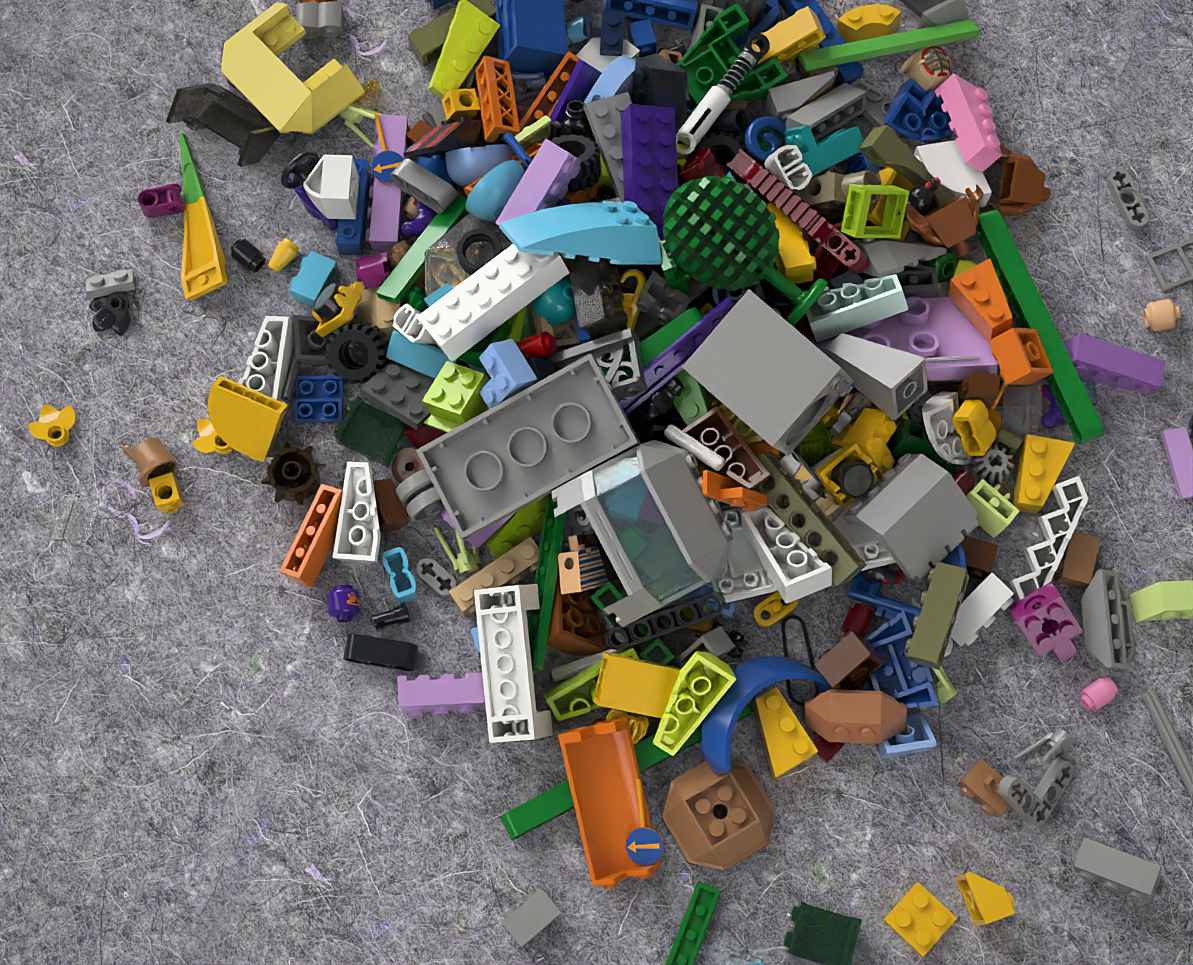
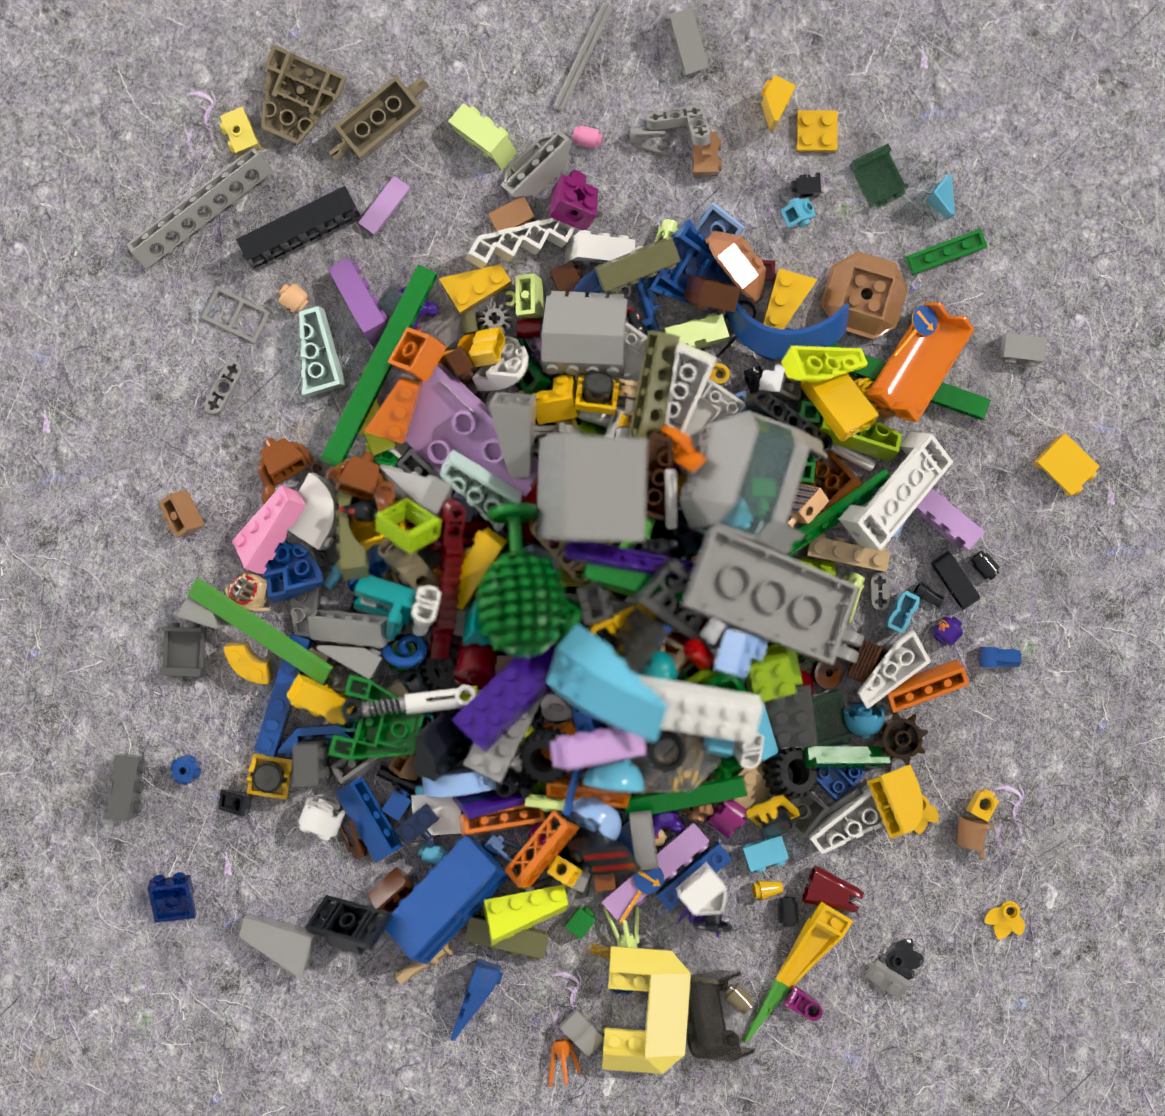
camera: 135 degrees left, 15 degrees up
dark red brick [840,603,873,637] -> none
none -> medium nougat brick [158,490,205,538]
none -> light aqua wedge [299,306,346,397]
none -> green brick [565,905,596,940]
none -> yellowish green wedge [665,313,730,349]
none -> dark tan brick [724,983,754,1014]
none -> medium azure brick [780,197,816,228]
none -> black brick [791,172,822,198]
none -> dark red piece [802,865,864,912]
none -> fence [804,746,890,768]
none -> dark azure cylinder [844,702,884,738]
none -> black brick [970,550,1000,580]
none -> blue piece [979,647,1021,668]
none -> yellow panel [1032,433,1100,497]

